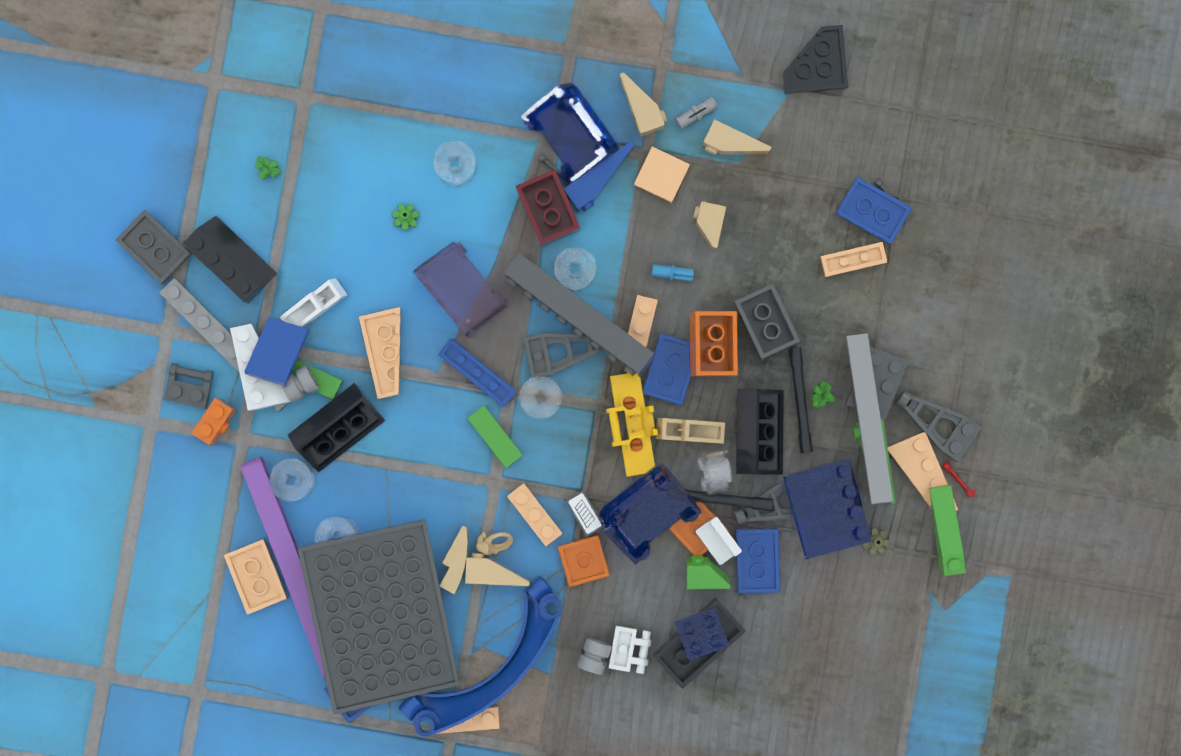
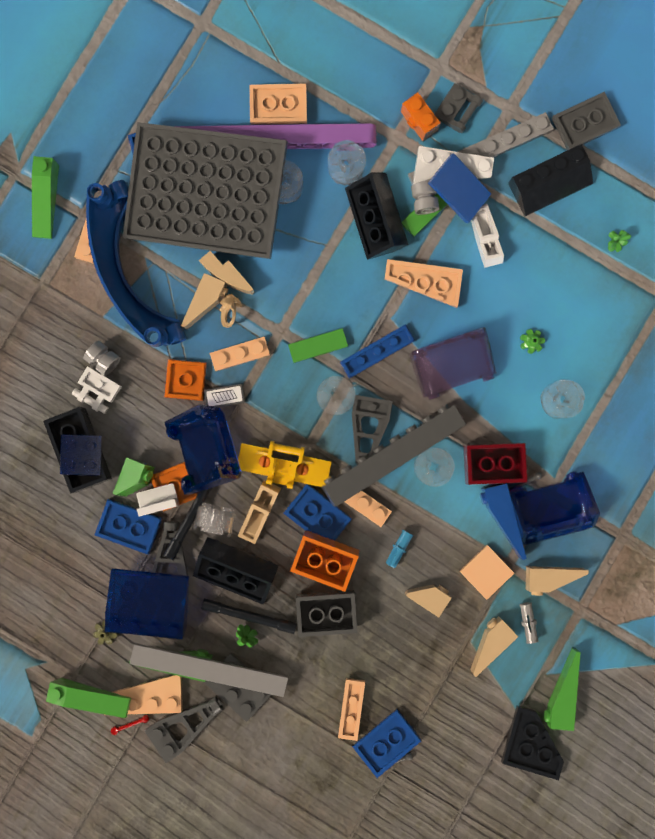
camera: 120 degrees right, 0 degrees up
none -> bright green slope [544,648,581,731]

